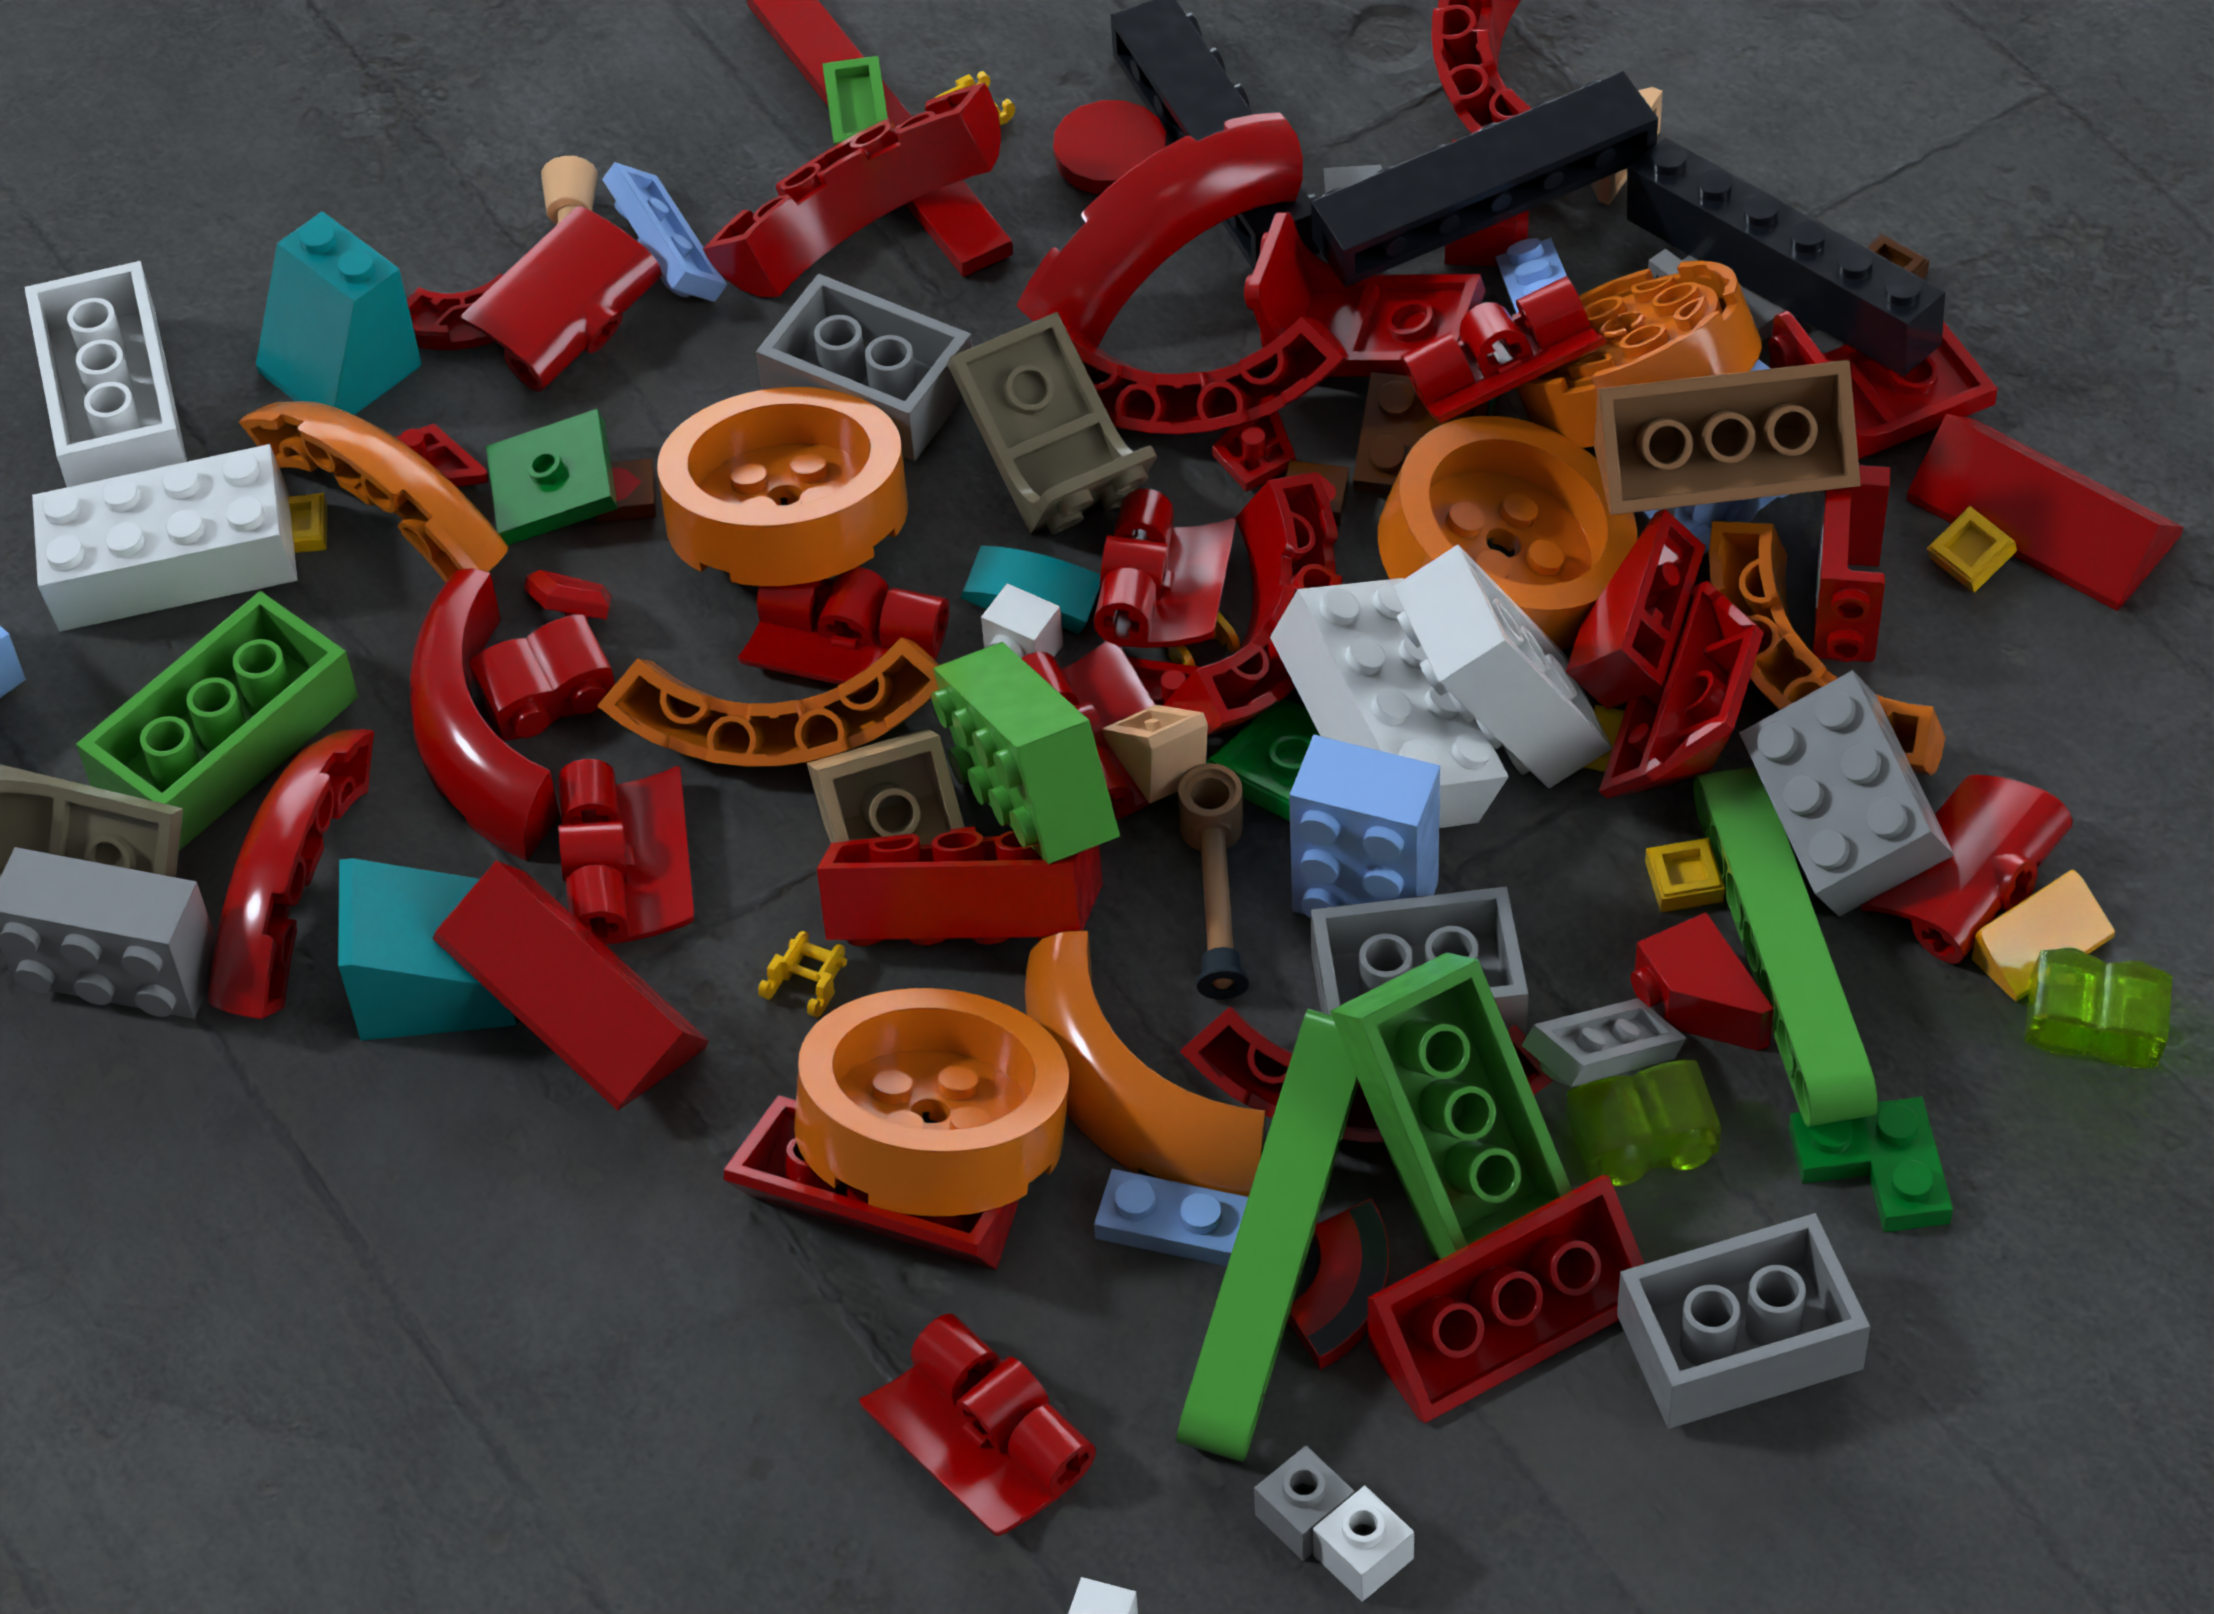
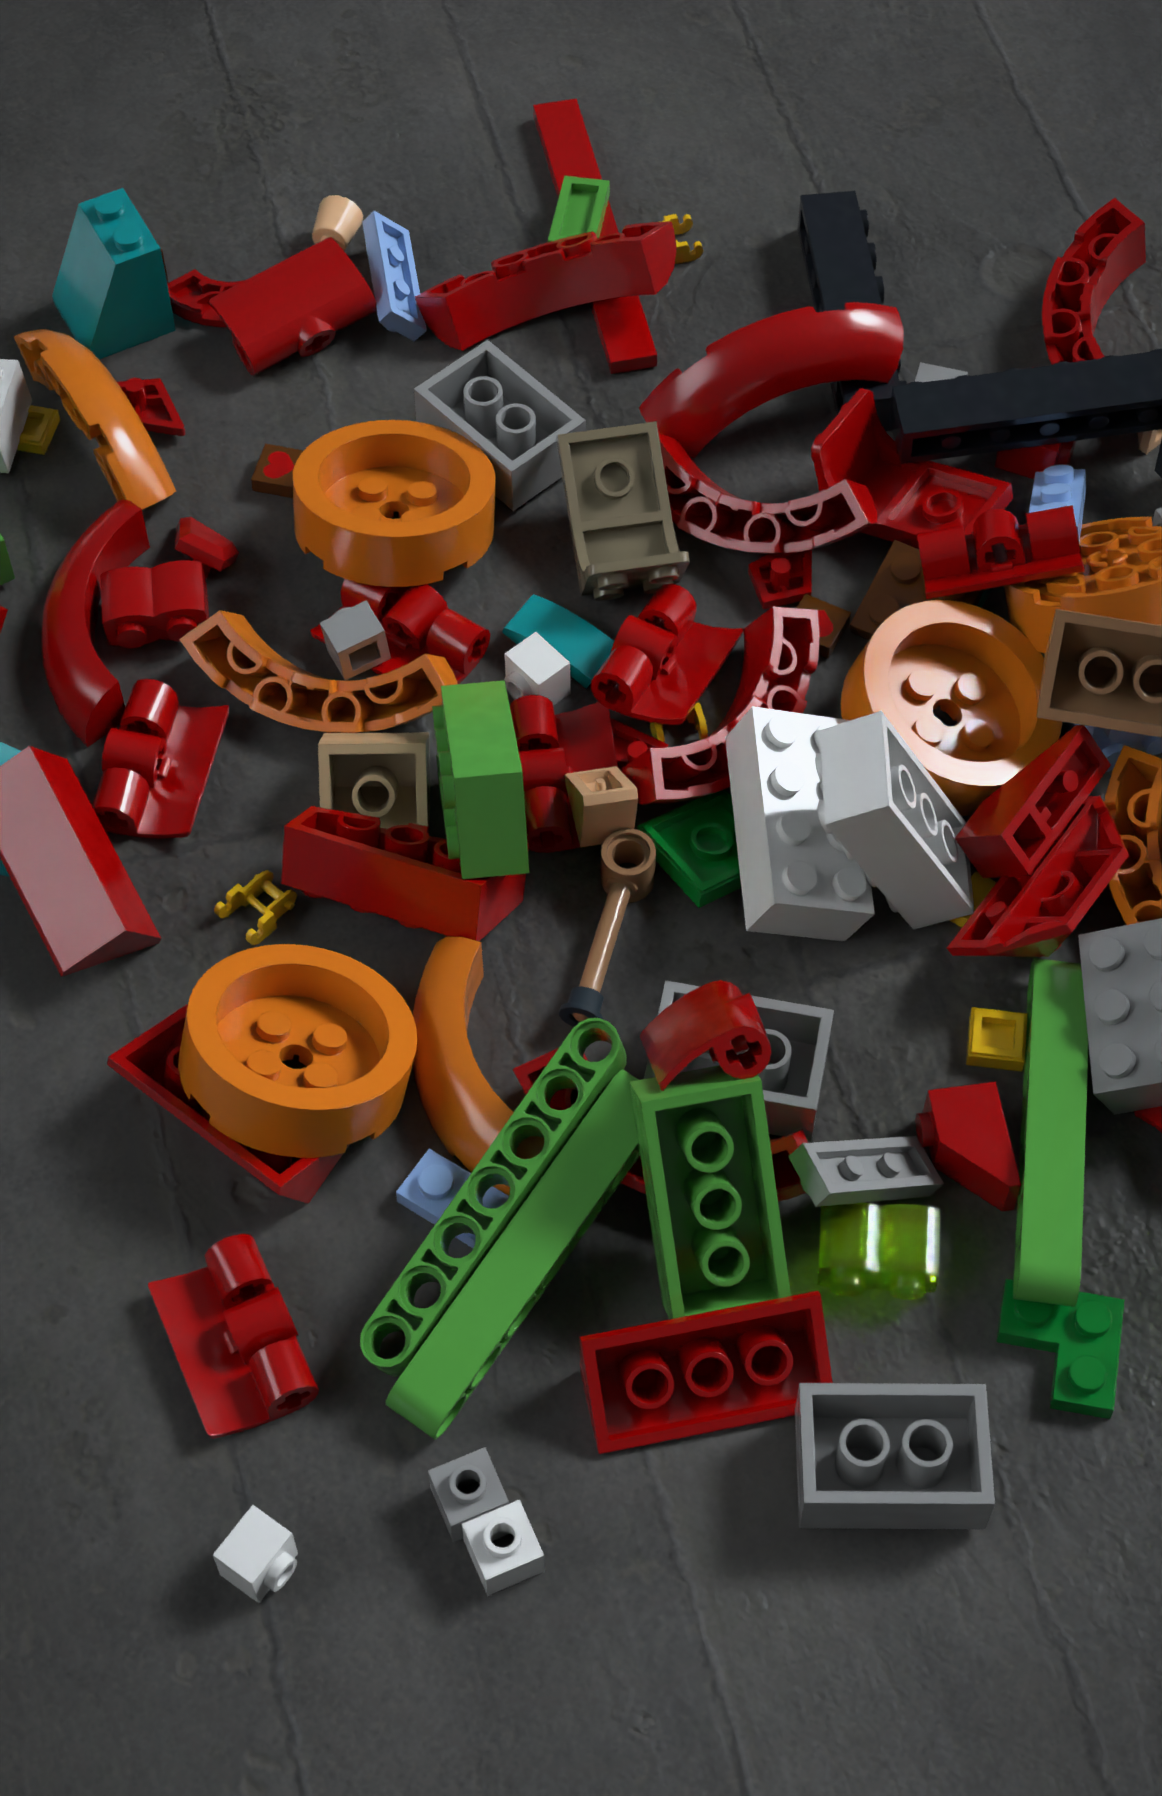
camera: 15 degrees right, 5 degrees up
green plate [486,409,618,545] -> none
red tile [1053,100,1166,194] -> none
red tile [1288,1198,1389,1370] -> none
light blue brick [1289,735,1440,918] -> none
none -> light grey plate [320,601,391,680]
none -> bright green beam [360,1018,627,1377]
none -> red panel [640,980,771,1091]

